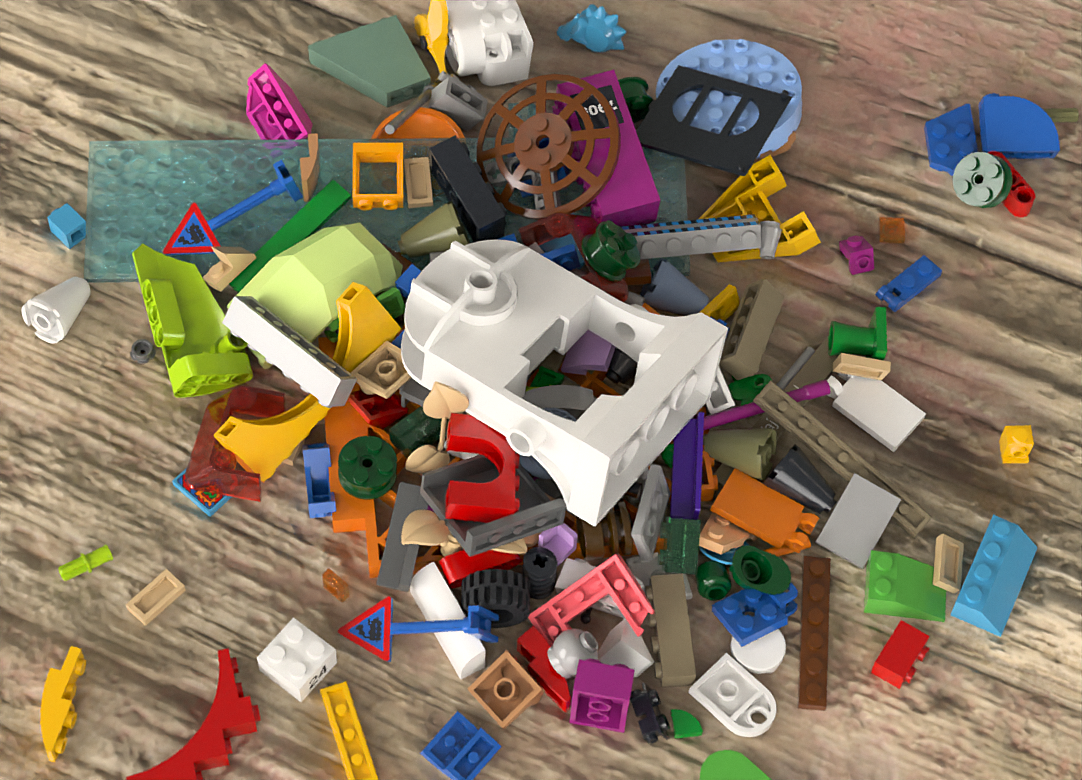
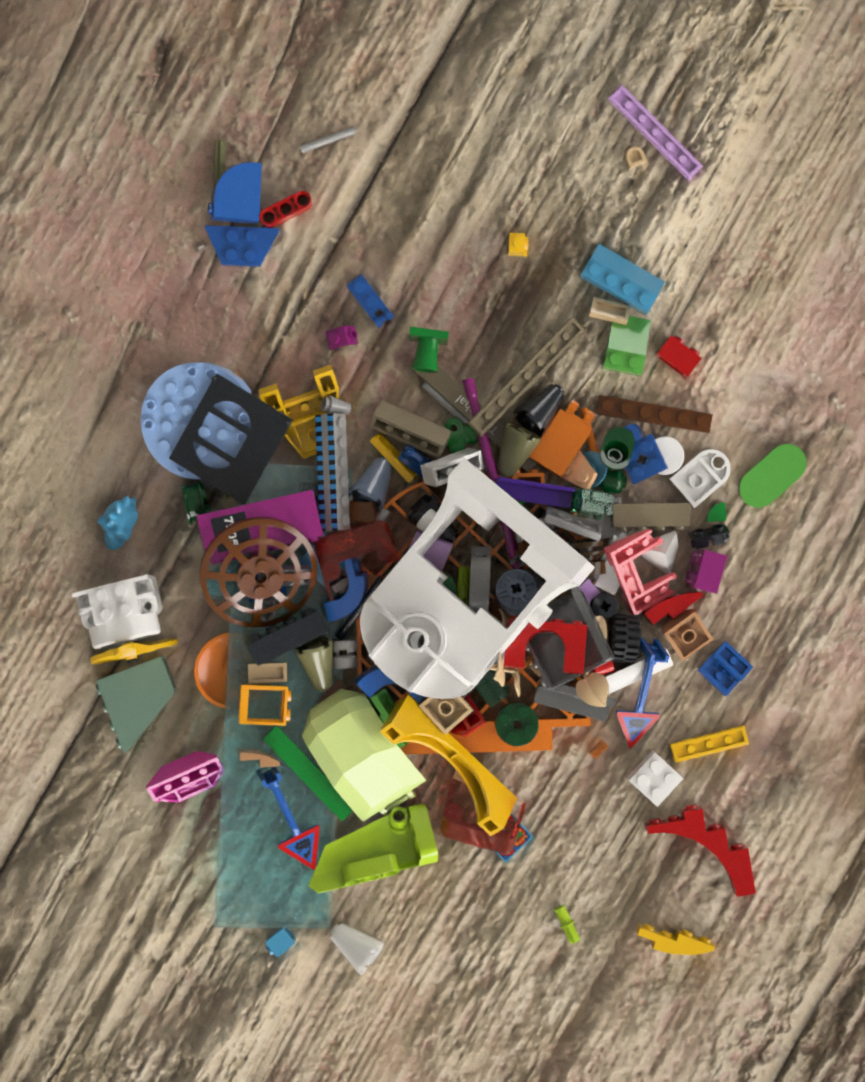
camera: 85 degrees left, 30 degrees up
tan tile [126,569,186,626] -> none
flat silver plate [130,339,156,364] -> none
tan slope [202,247,257,292] -> none
brick [222,296,357,408] -> none
arch [302,442,336,518] -> none
dark grey bar [385,79,442,134] -> none
light grey brick [428,71,488,131] -> none
light grey piece [548,628,598,678] -> none
dark green wheel [582,220,640,282] -> none
light grey tile [815,473,901,569] -> none
white tile [827,373,926,452] -> none
tan tile [833,353,891,380] -> none
clear orange tile [878,217,905,243] -> none
wheel [953,152,1013,208] -> none

